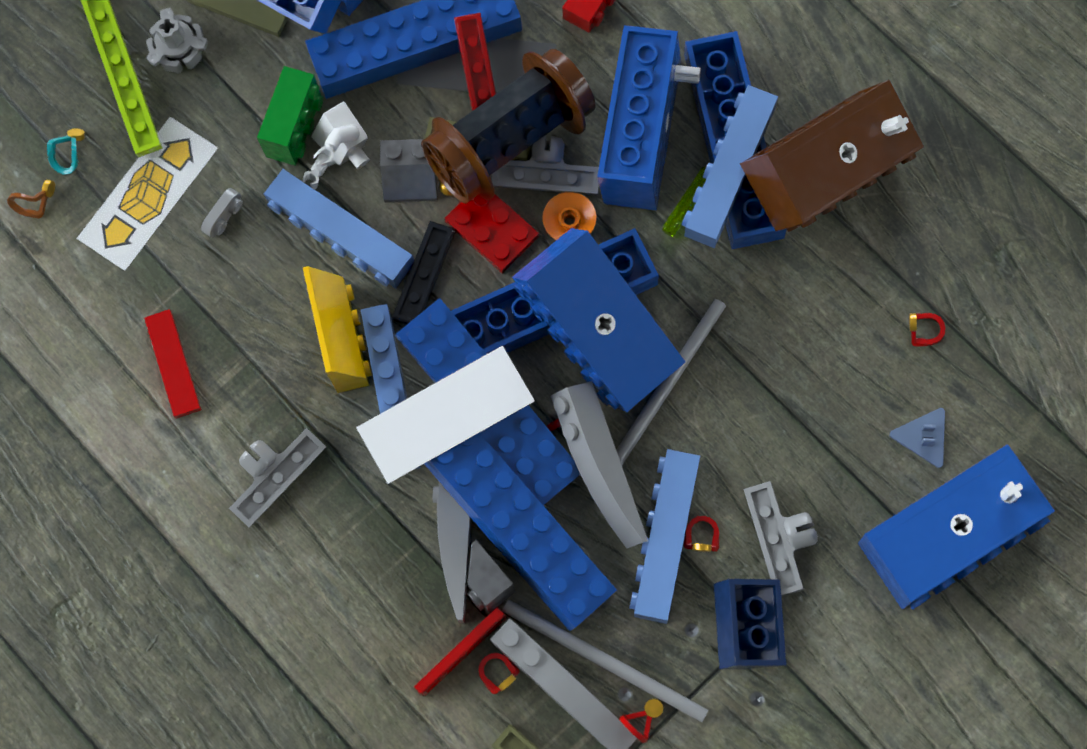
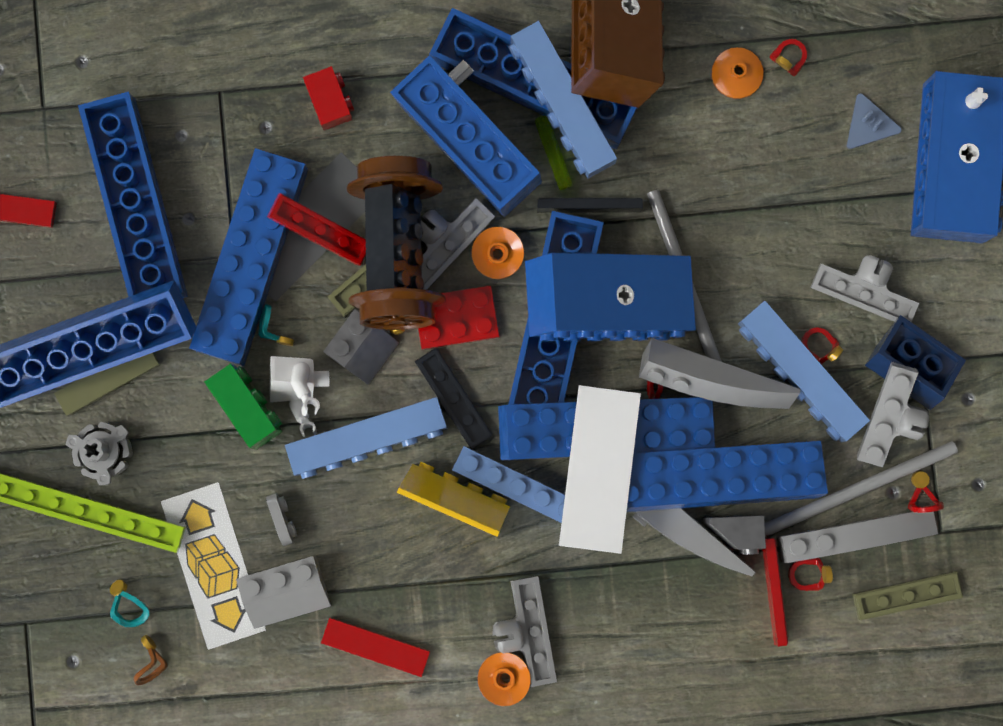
camera: 60 degrees left, 10 degrees up
none -> light grey slope [236,555,331,629]
none -> teal piece [258,304,294,346]
none -> orange dish [478,652,531,706]
none -> black tile [537,198,643,213]
none -> orange dish [711,47,763,99]
none -> light grey plate [857,362,929,467]

